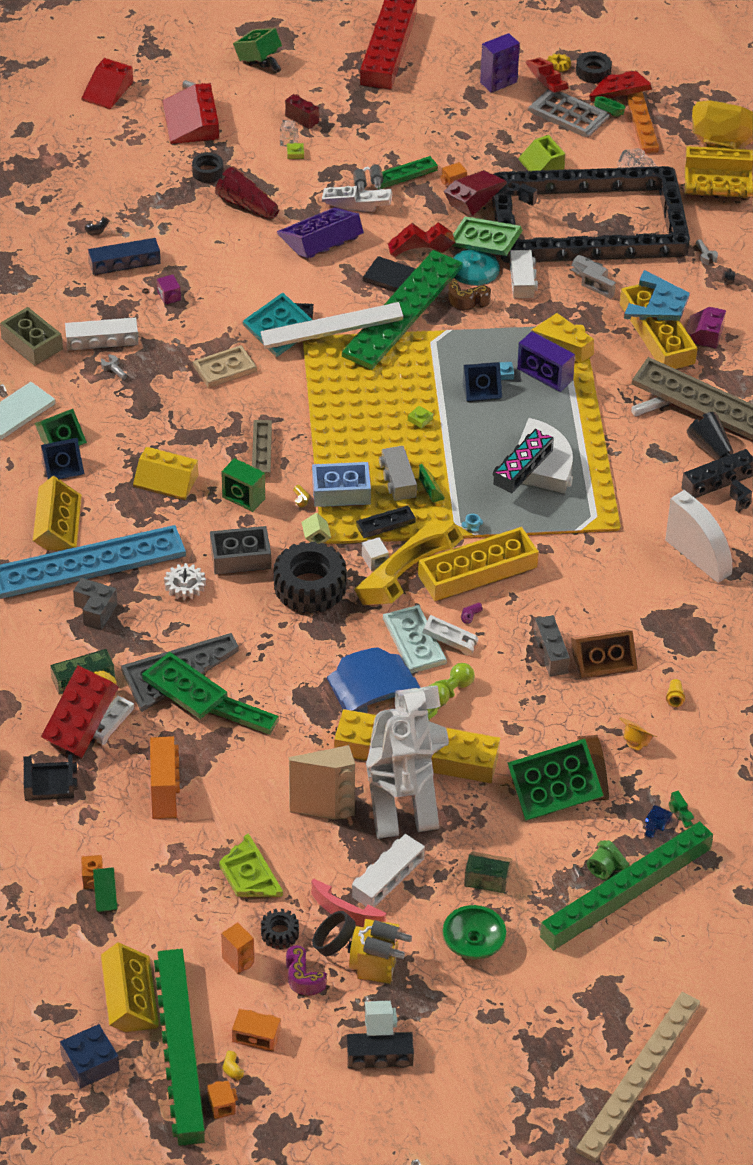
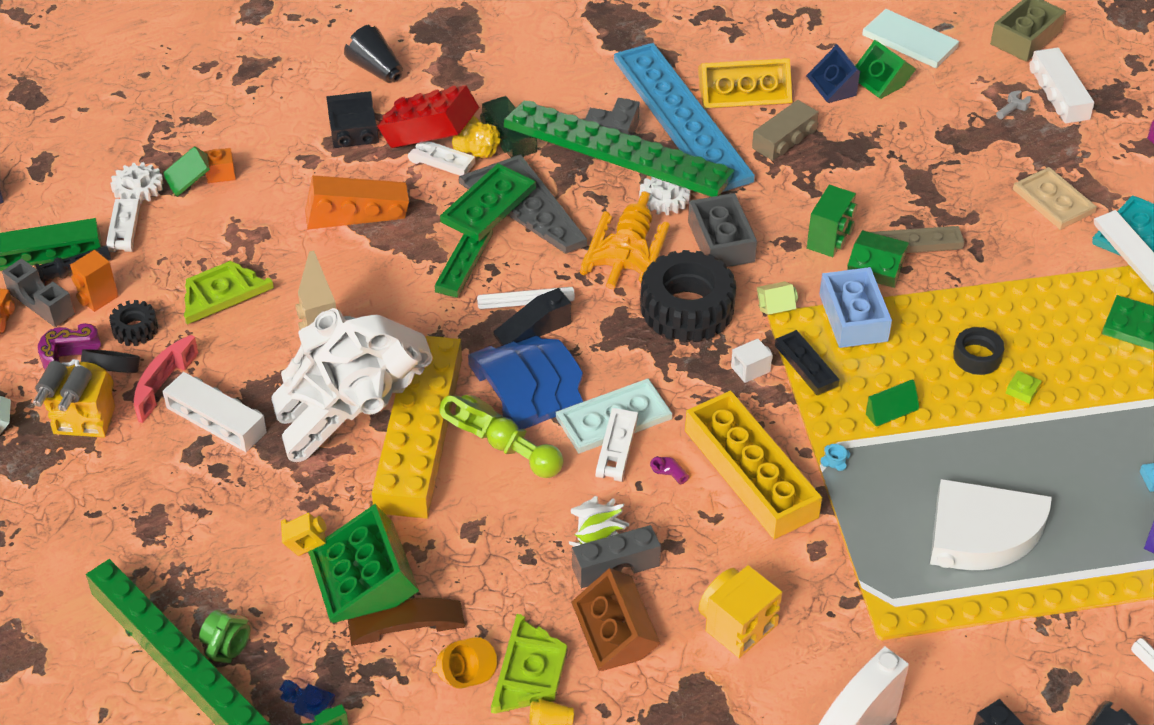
camera: 85 degrees right, 0 degrees up
yellow slope [101,942,159,1032] -> none
yellow slope [133,447,199,500] -> none
yellow arch [354,523,464,605] -> none
light grey brick [379,446,417,501] -> none
green dish [443,905,506,959] -> none
dark blue slope [463,362,503,401] -> none
clear green slope [464,851,513,893] -> none
black brick [493,429,554,494] -> none
none -> dark grey arch [2,258,75,327]
none -> black pin [34,245,111,284]
none -> white plate [106,199,140,252]
none -> white gear [110,162,163,204]
none -> yellow brick [281,513,327,556]
none -> white axle [477,287,575,309]
none -> lime wing [491,614,567,714]
none -> black slope [493,288,571,346]
none -> green plate [504,100,735,197]
none -> white hair [569,496,629,546]
none -> light orange bar [580,191,670,289]
none -> yellow piece [699,565,782,658]
none -> dark tan brick [752,100,819,161]
none -> green slope [847,230,909,288]
none -> black tyre [953,327,1004,375]

